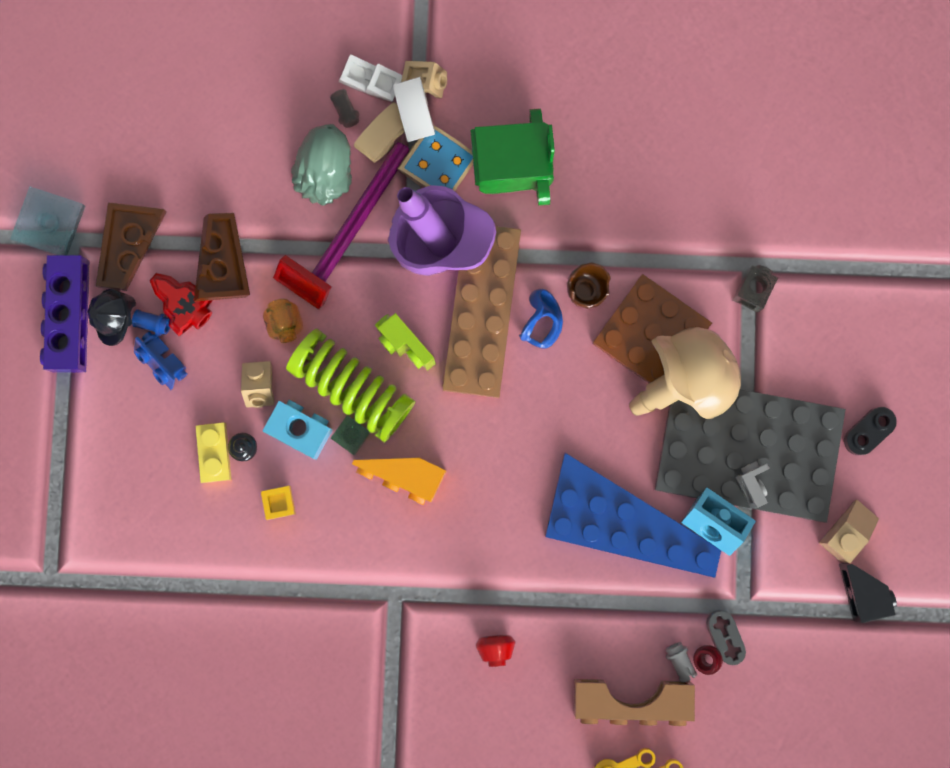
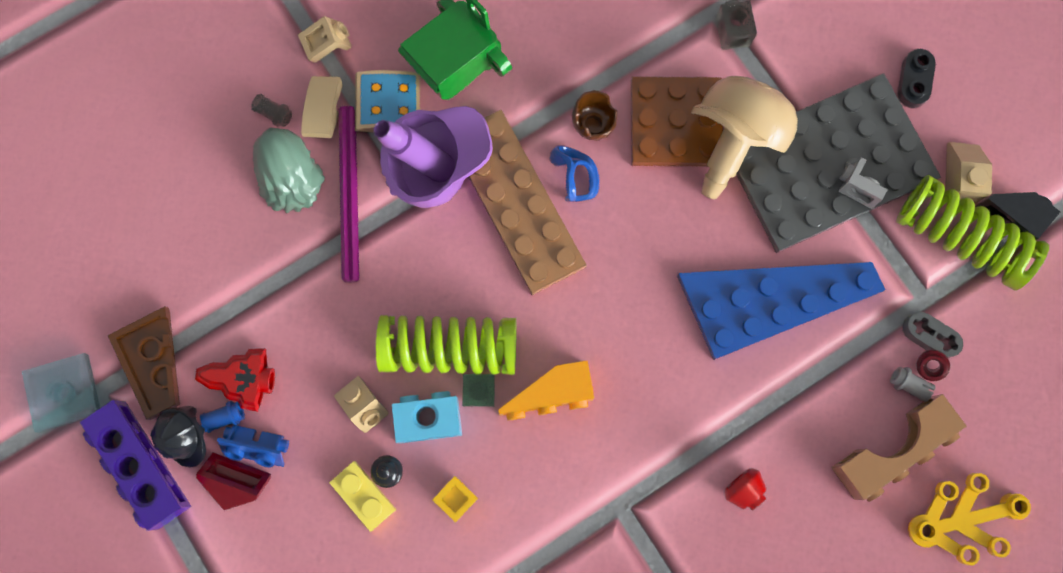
camera: 40 degrees left, 5 degrees down
reddish brown wing [194,213,250,301] -> none
clear yellow head [263,298,303,343] -> none
red tile [273,255,332,310] -> none
white slope [339,54,402,102] -> none
lime plate [375,313,436,371] -> none
white slope [393,77,435,142] -> none
medium azure brick [681,488,756,556] -> none
none -> dark red slope [196,452,271,510]
none -> lime piece [896,175,1049,291]

